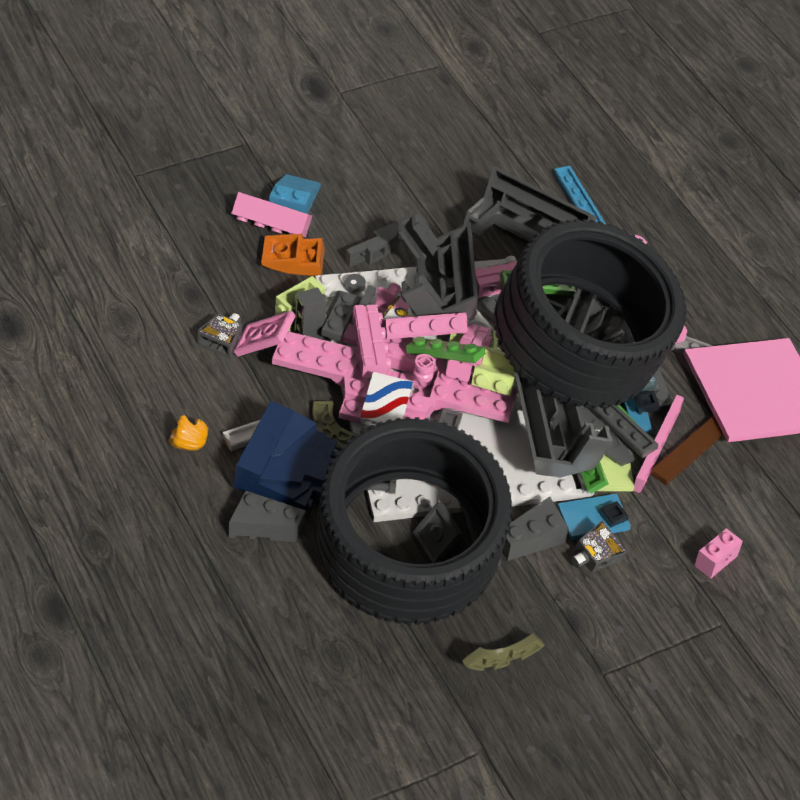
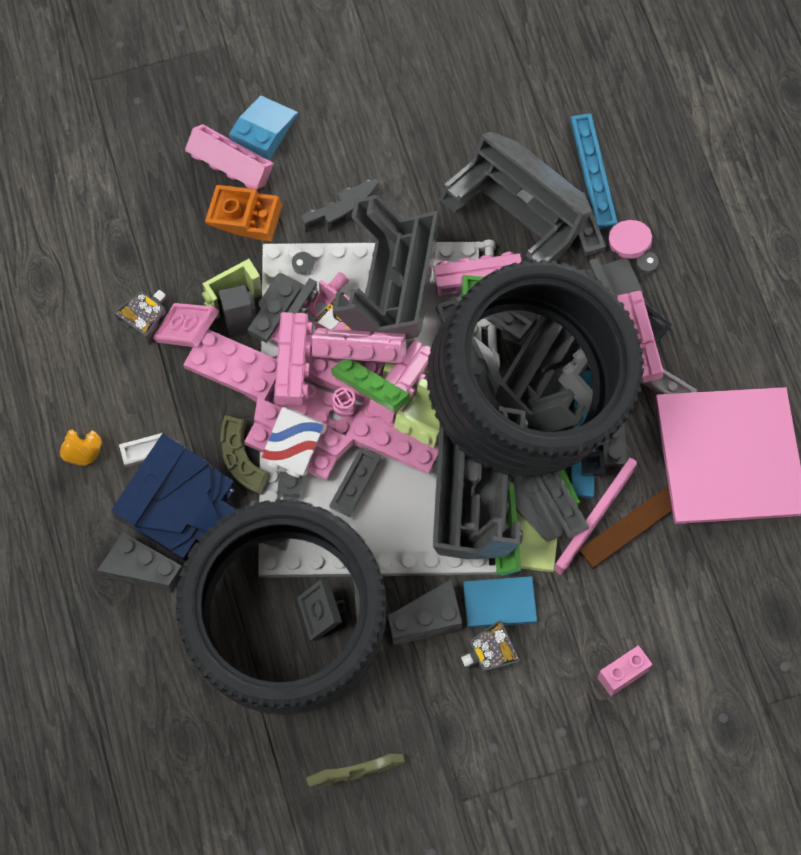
camera: 15 degrees right, 20 degrees up
black tile [599,501,629,528] -> none

